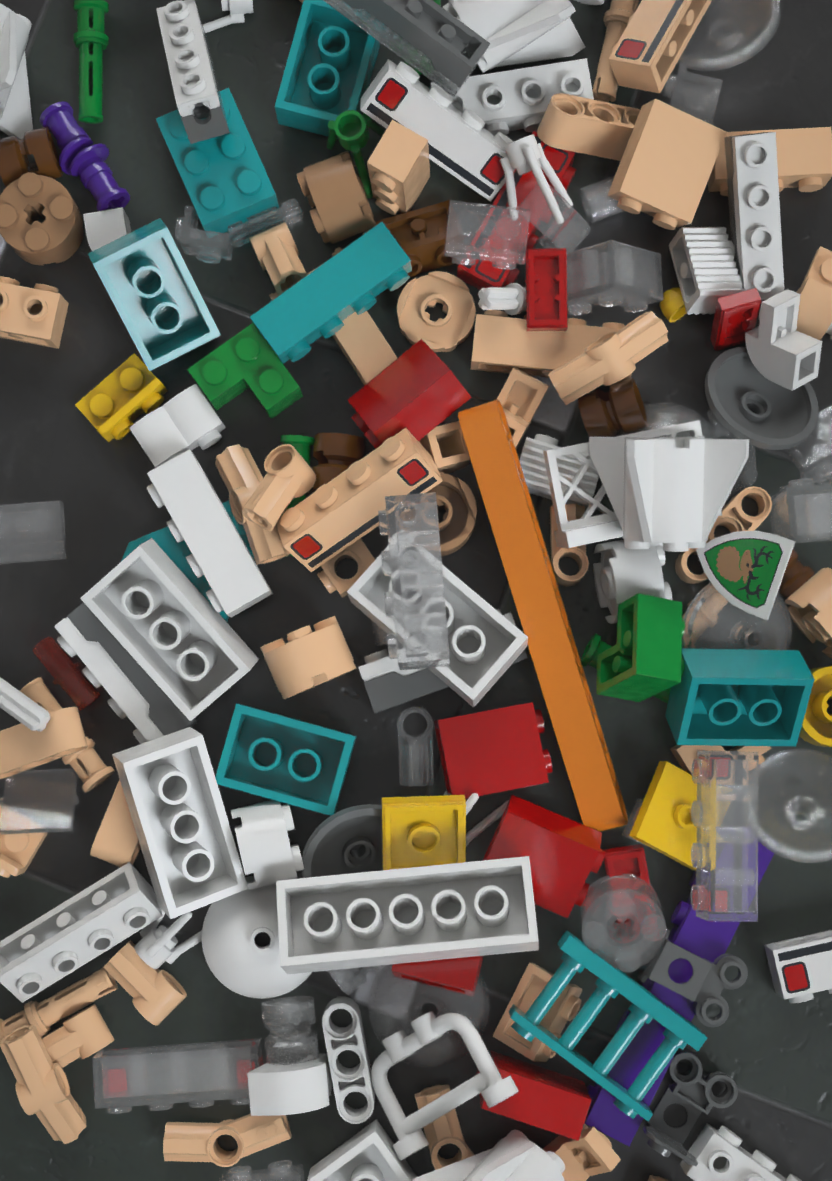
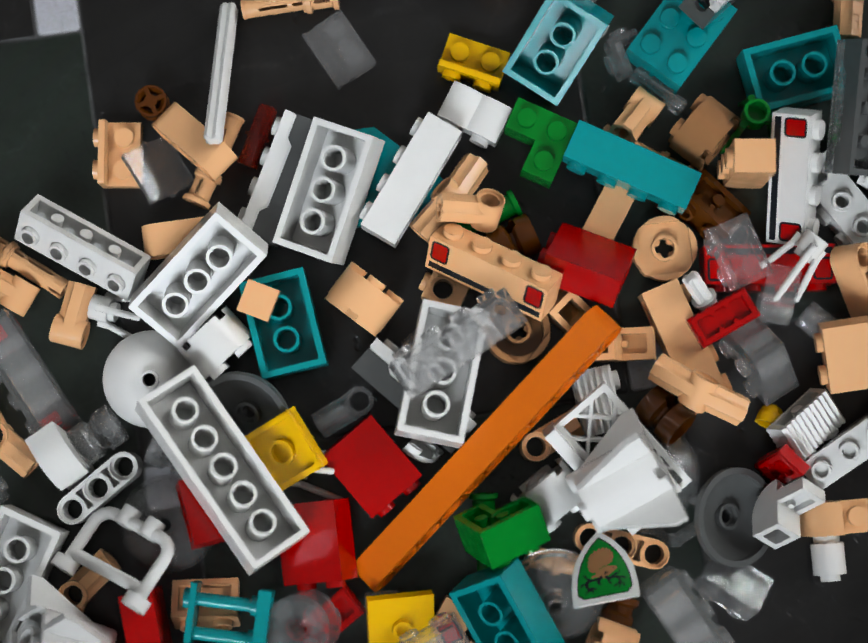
camera: 60 degrees right, 0 degrees up
none -> light nougat tile [236,279,280,323]
none -> white tile [402,439,444,463]

